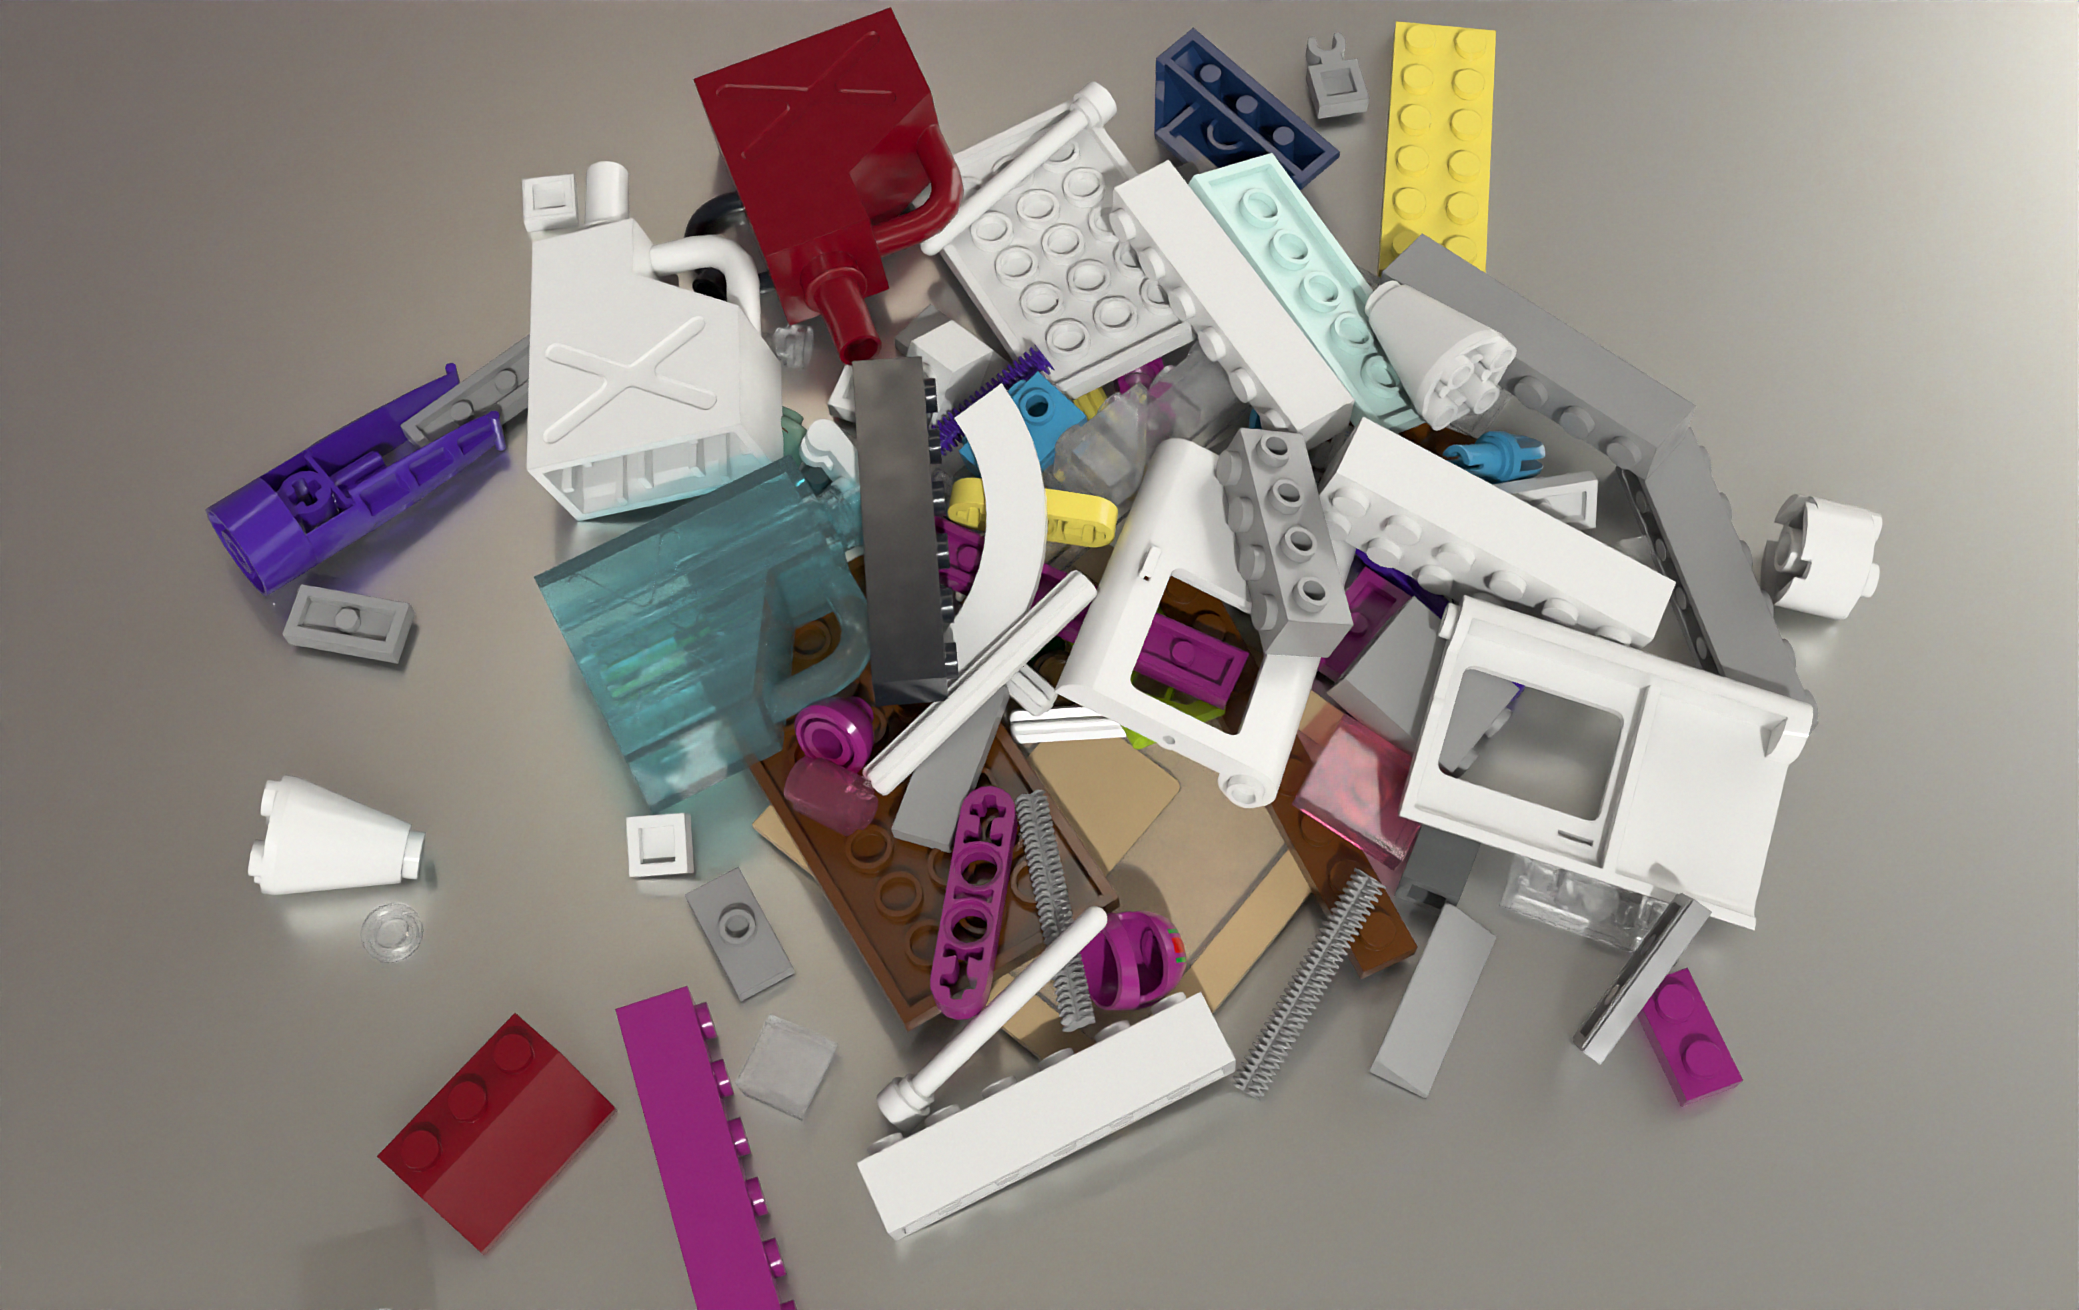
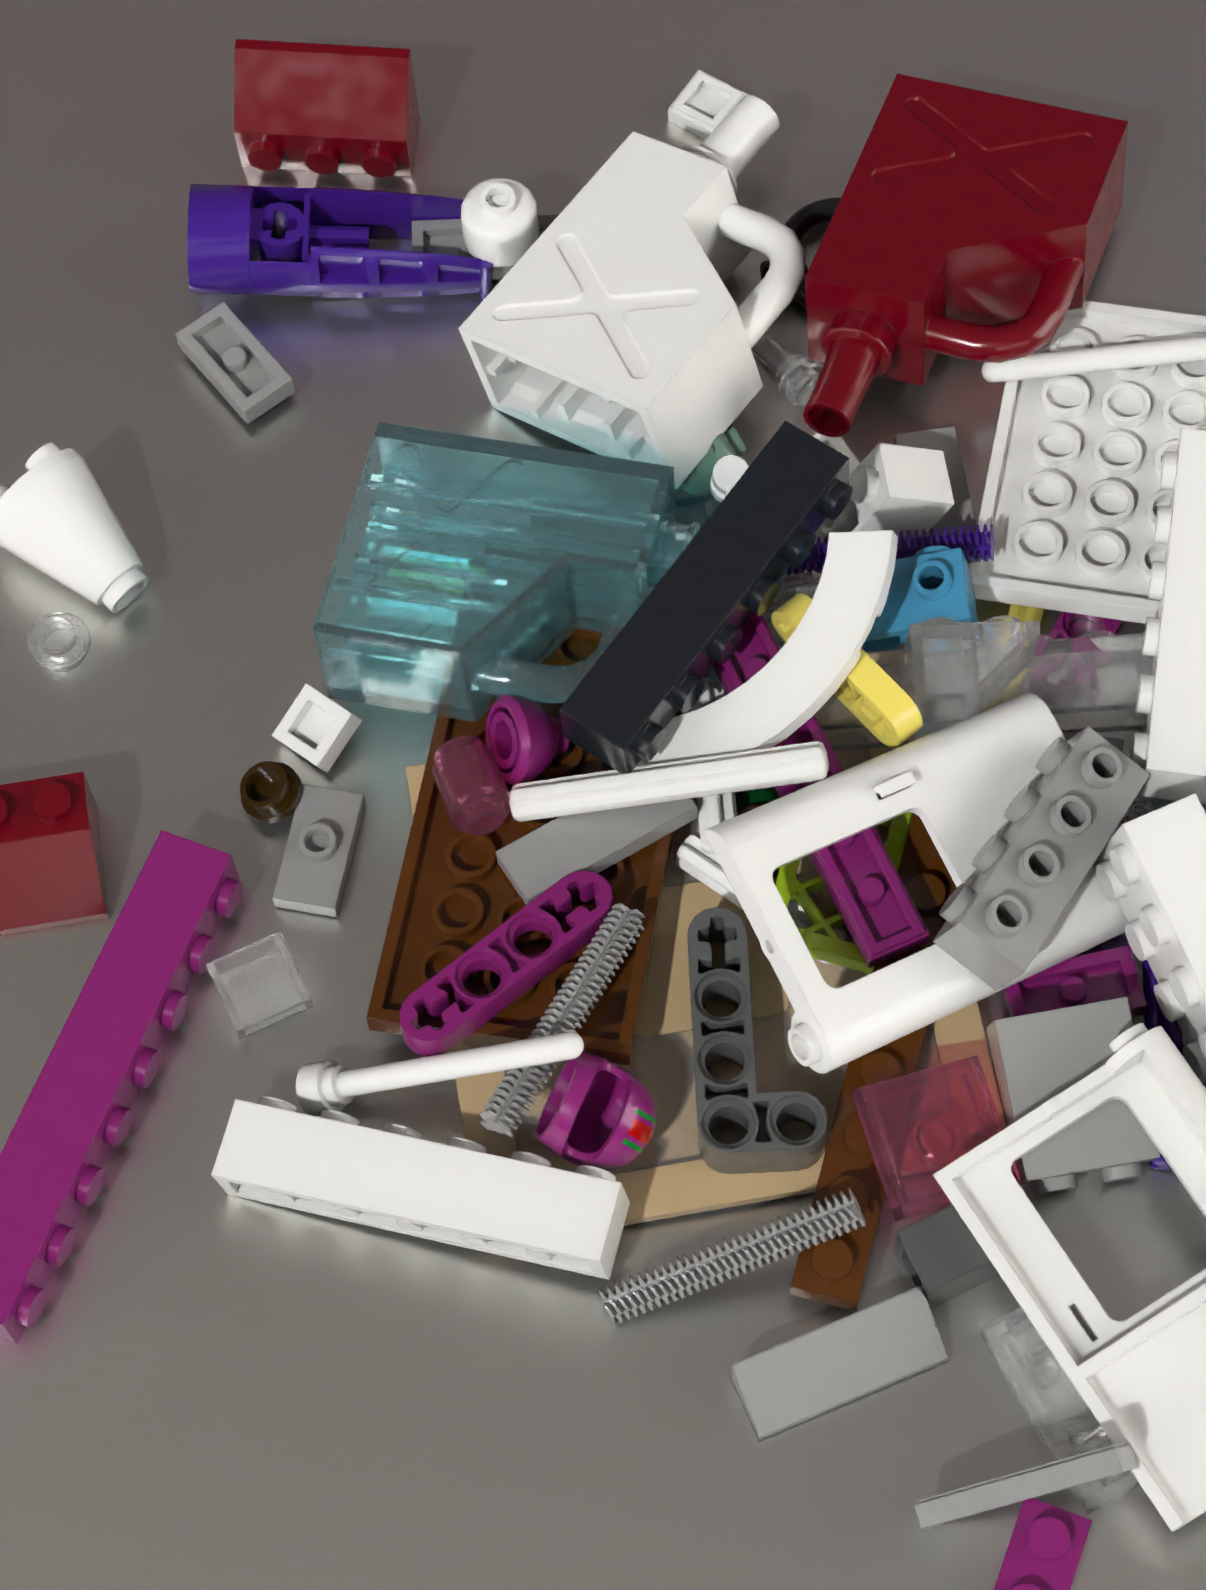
camera: 45 degrees right, 0 degrees up
none -> dark red slope [234,39,420,178]
none -> dark brown plate [240,761,303,824]
none -> white head [461,178,539,267]
none -> dark grey beam [687,907,827,1174]

